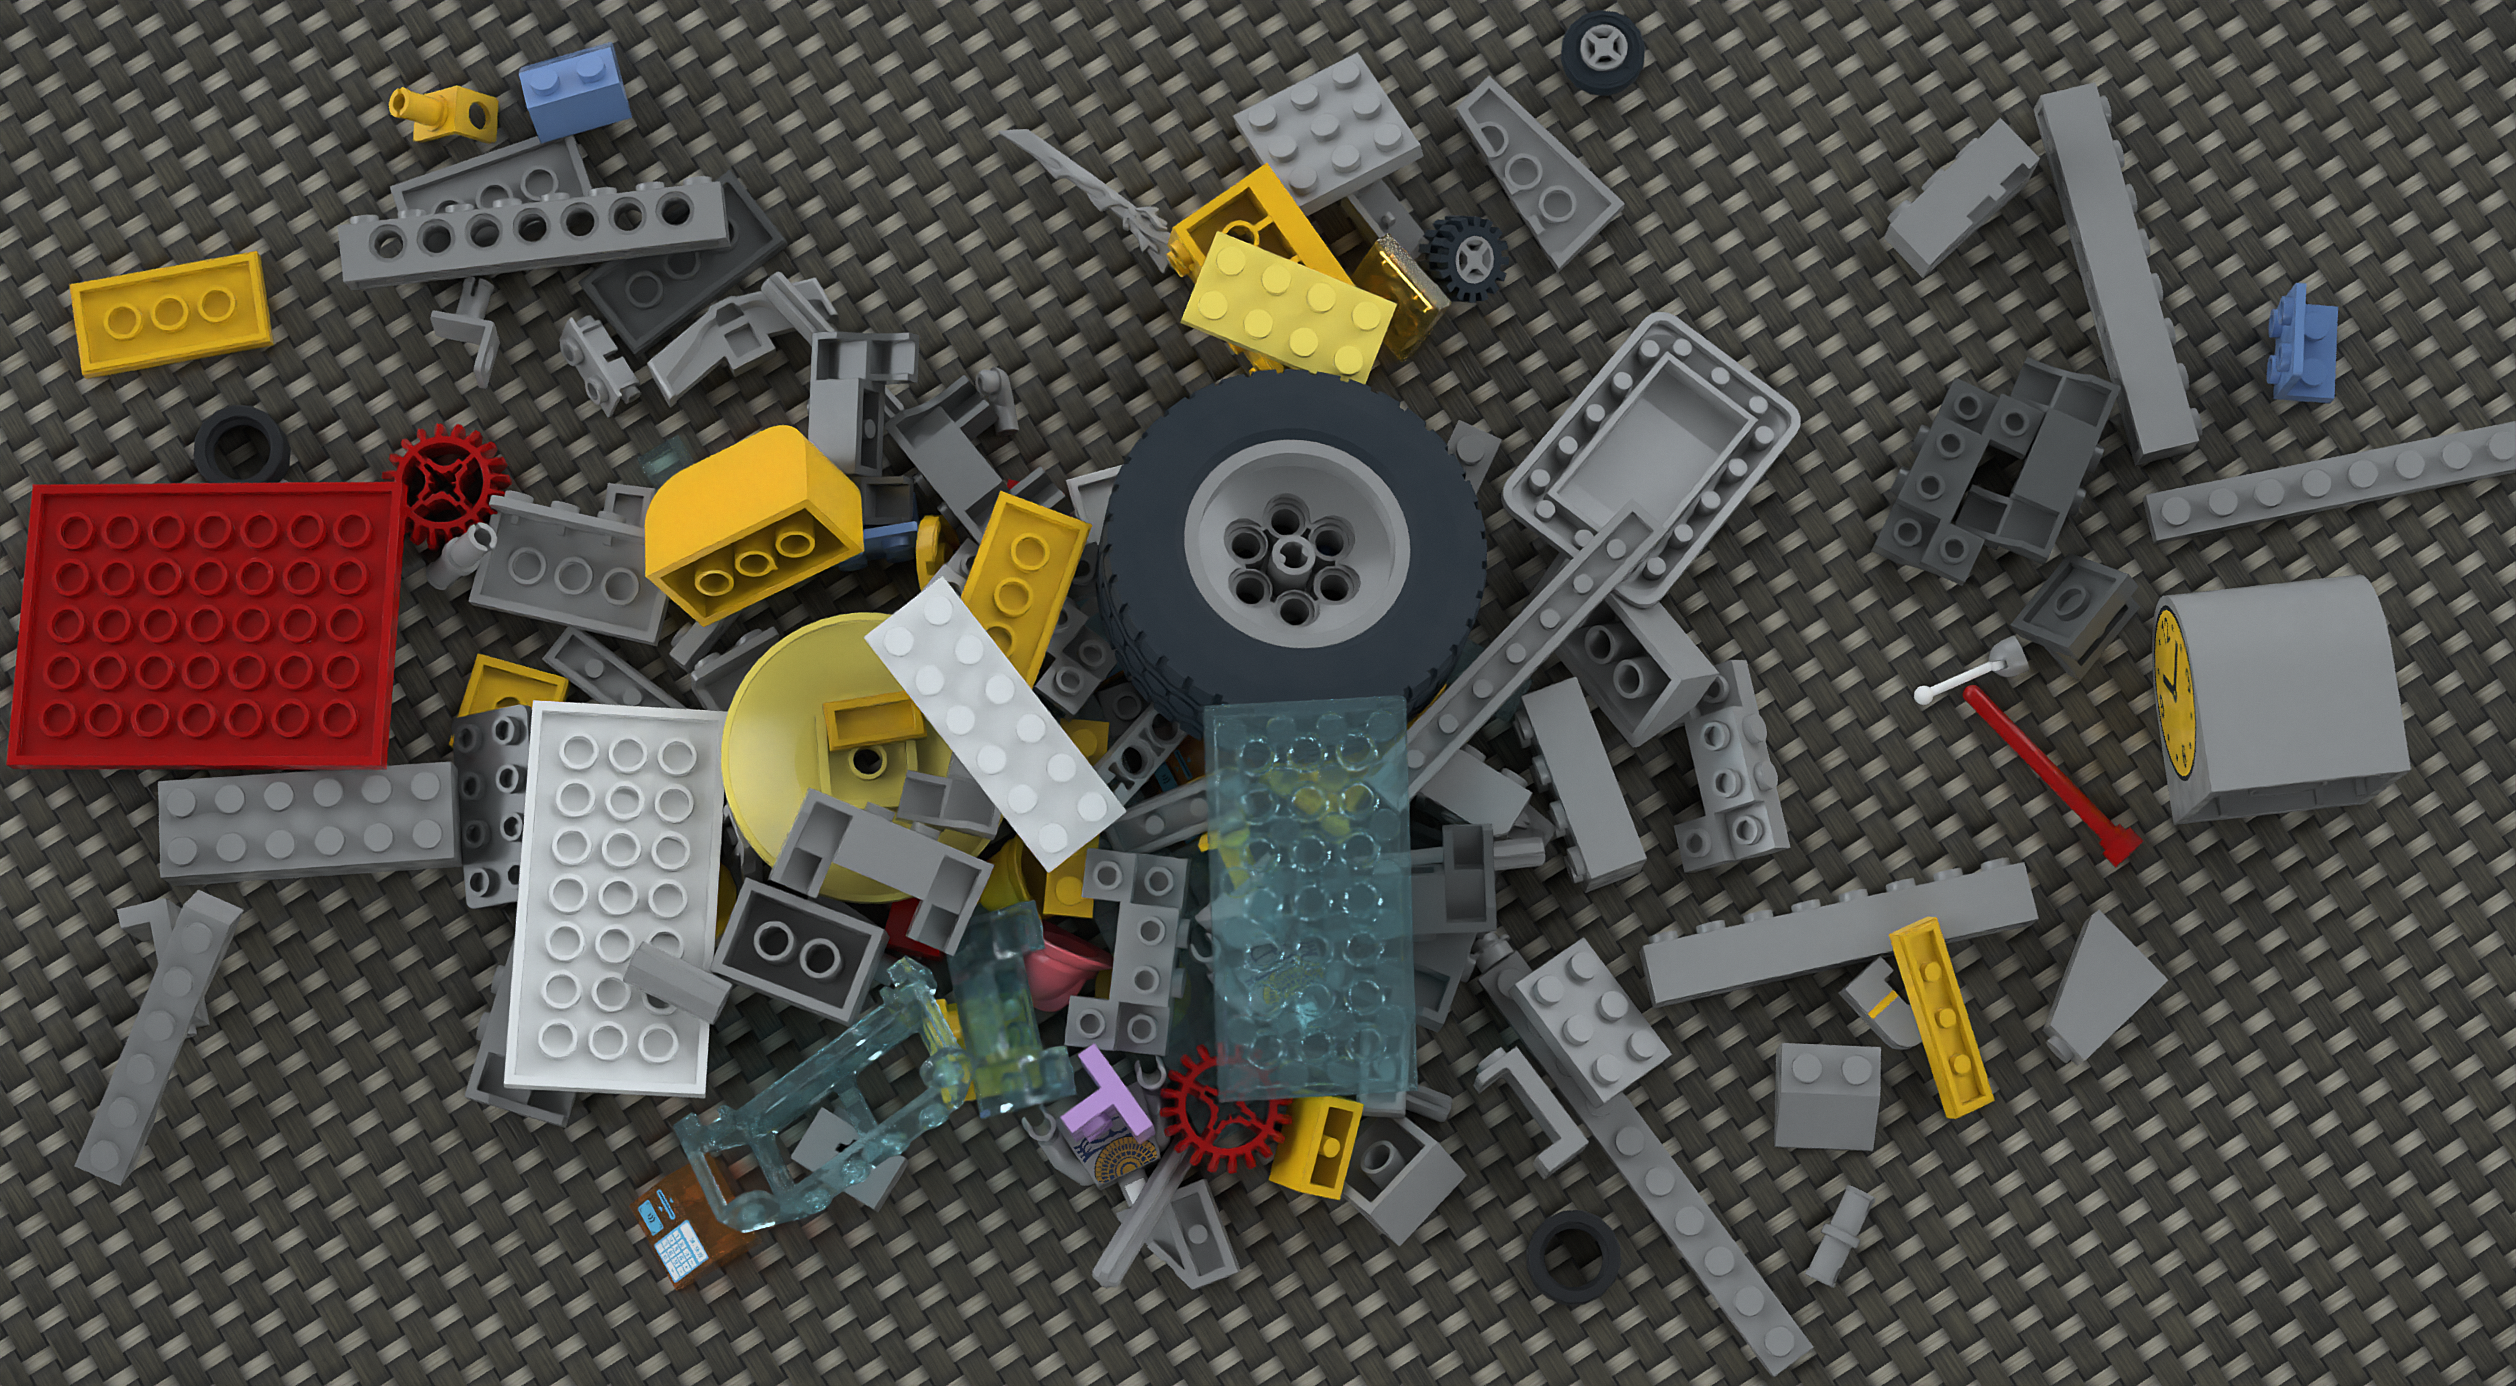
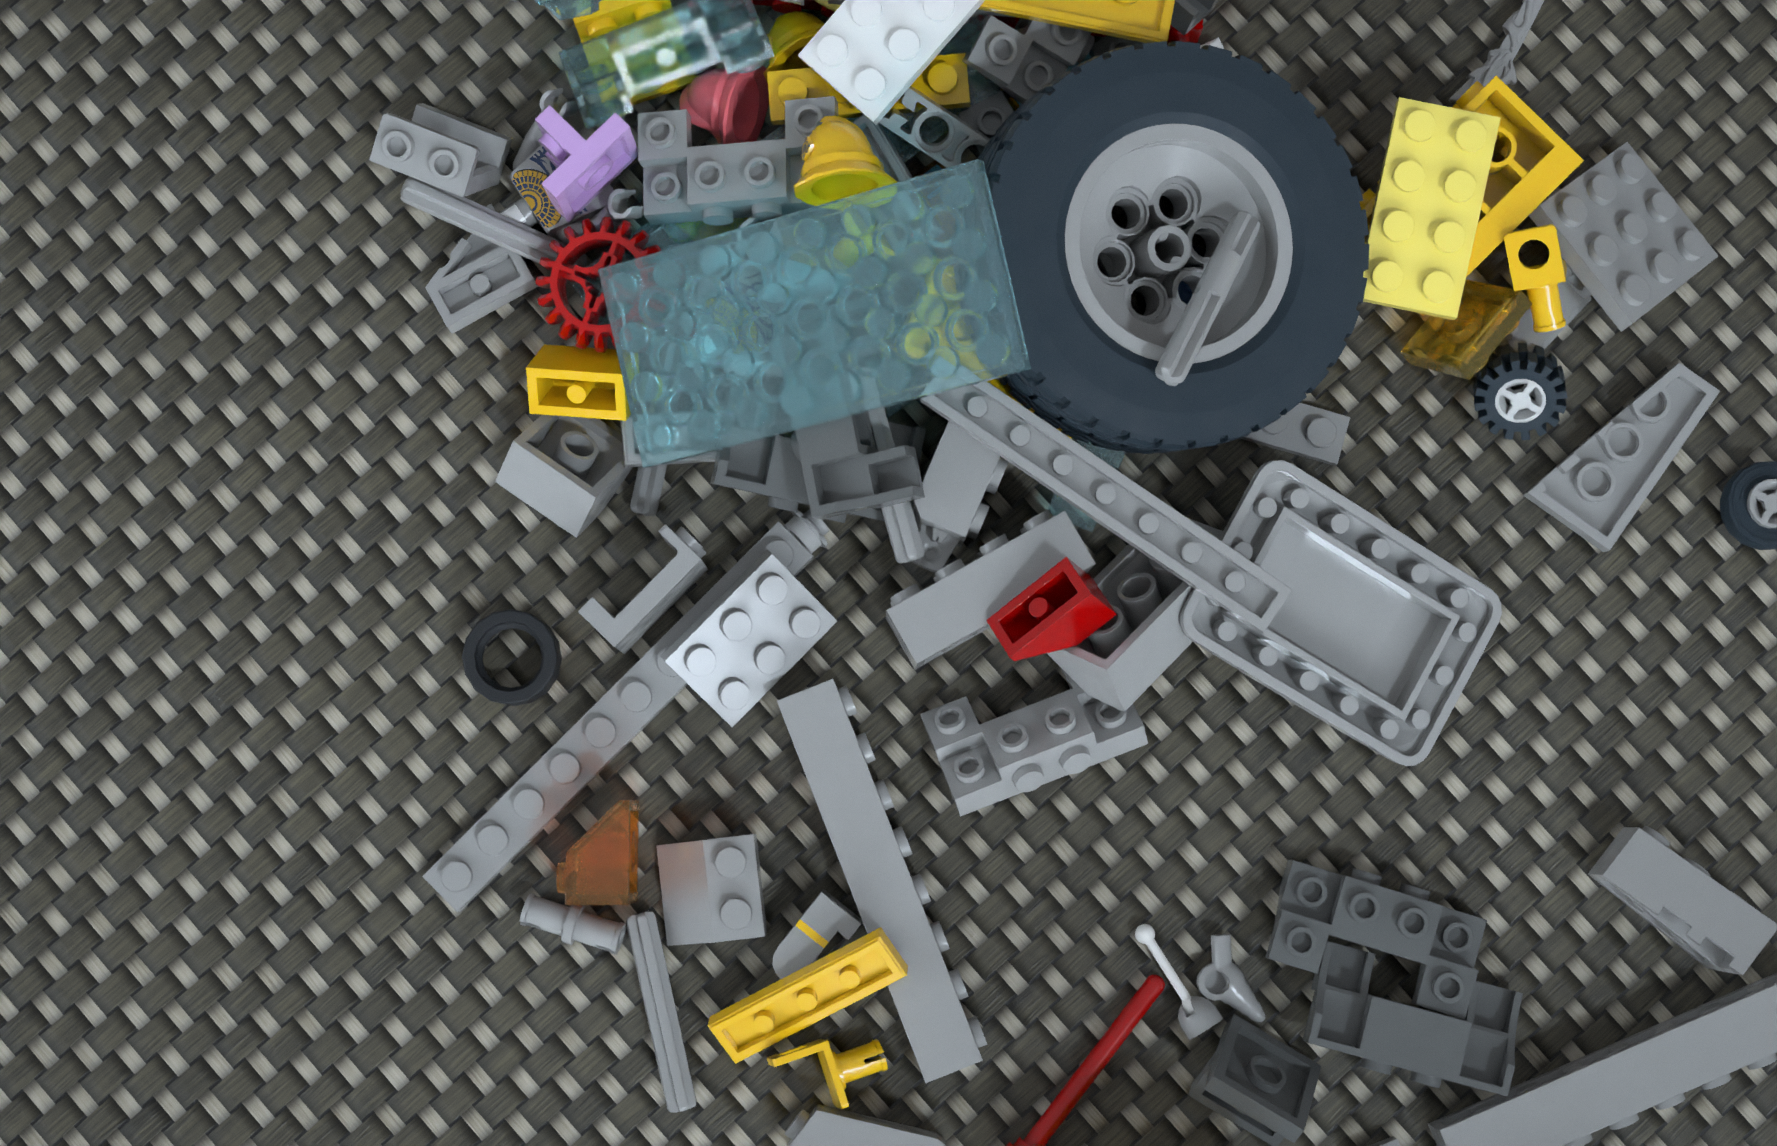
camera: 75 degrees right, 5 degrees up
none -> light grey panel [369,103,513,197]
none -> clear orange slope [556,800,639,905]
none -> light grey axle [626,912,697,1113]
none -> yellow bracket [767,1039,888,1109]
none -> yellow piece [794,116,900,211]
none -> red slope [986,557,1117,661]
none -> light grey axle [1155,211,1260,386]
none -> light grey animal [1196,934,1265,1022]
none -> yellow bracket [1504,224,1567,332]

